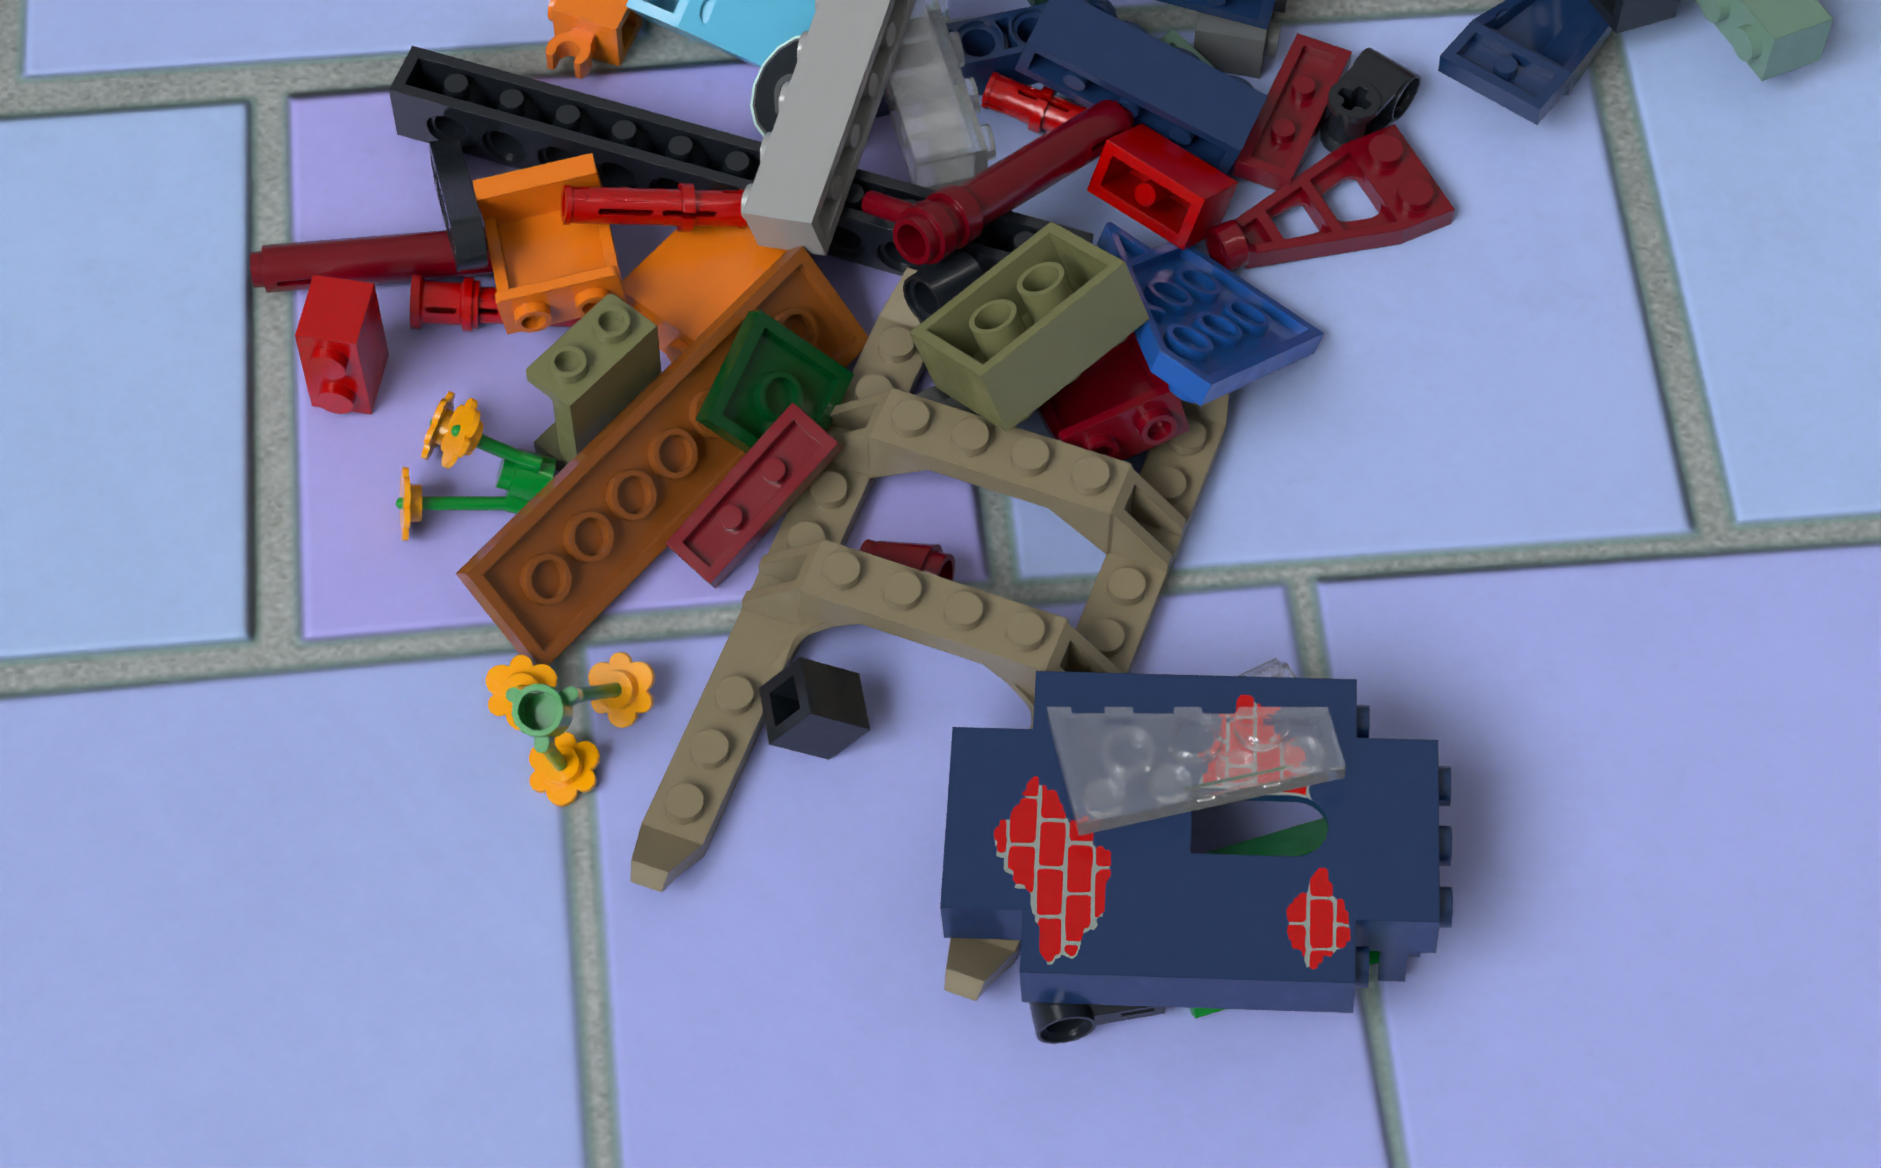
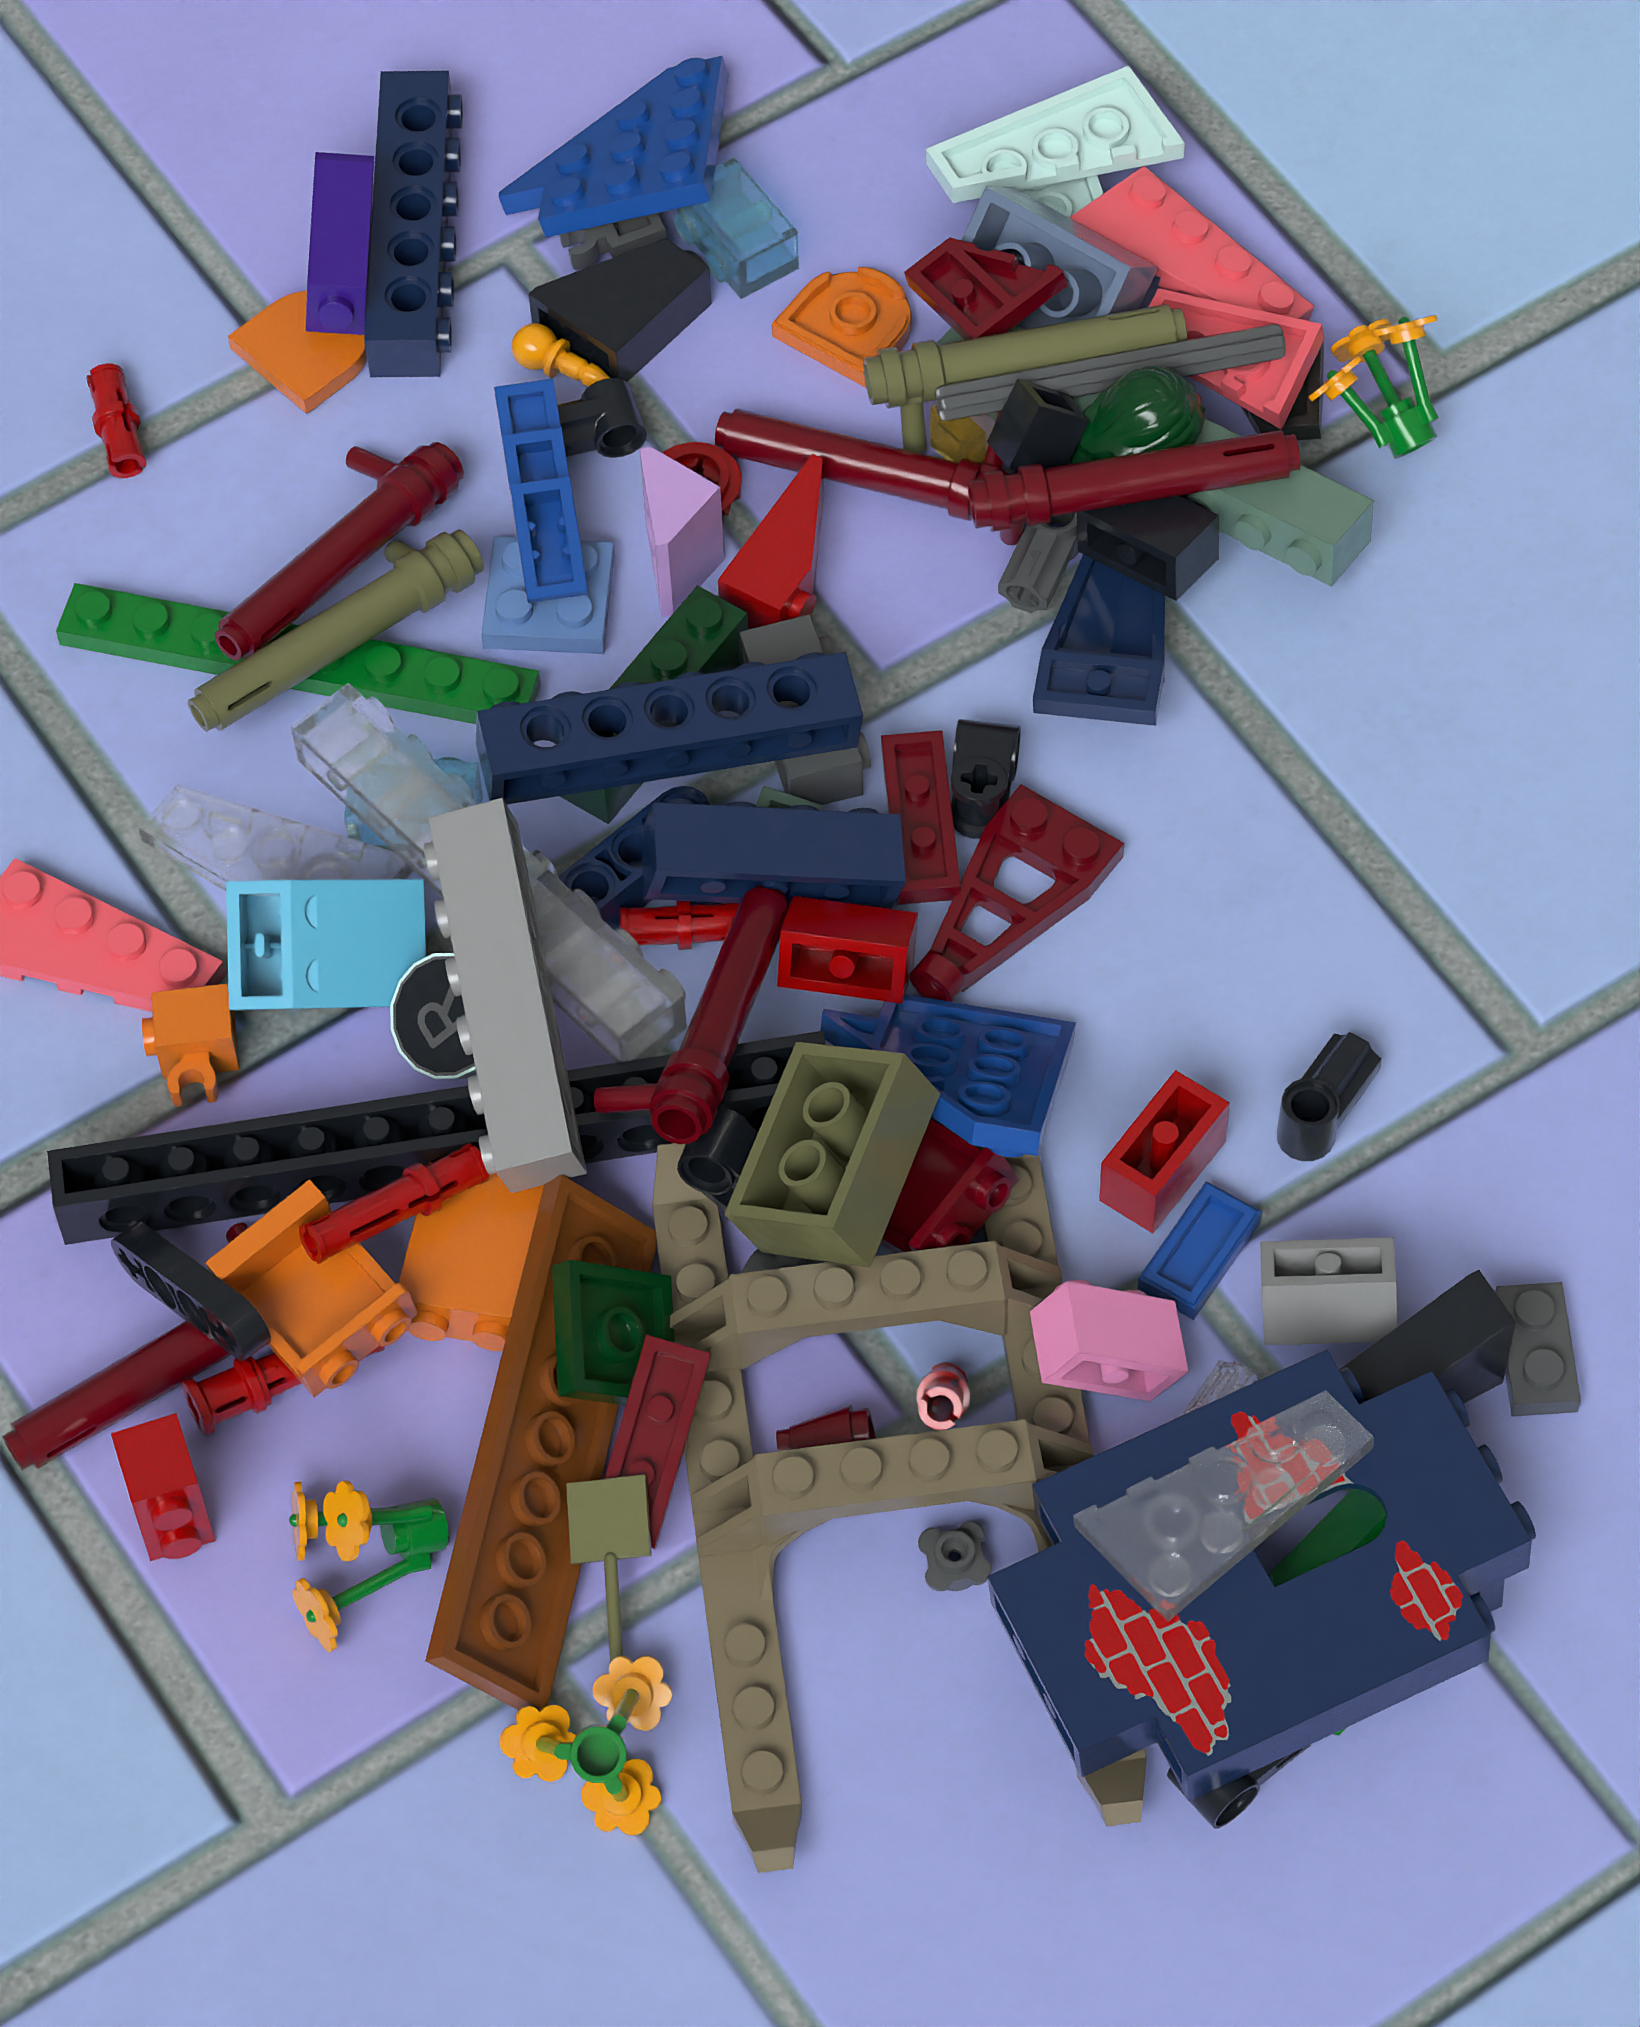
camera: 25 degrees left, 0 degrees up
olive panel [526,294,662,472] -> none
black brick [759,657,870,760] -> none
none -> olive piece [566,1474,652,1663]
none -> pin [917,1362,970,1430]
none -> dark grey plate [918,1522,992,1591]
none -> bright pink brick [1030,1280,1189,1401]
none -> red brick [1099,1070,1230,1234]
none -> blue tile [1137,1181,1262,1320]
none -> light grey brick [1260,1237,1397,1345]
none -> black piece [1277,1032,1382,1161]
none -> black slope [1339,1270,1516,1404]
none -> dark grey plate [1495,1282,1581,1417]

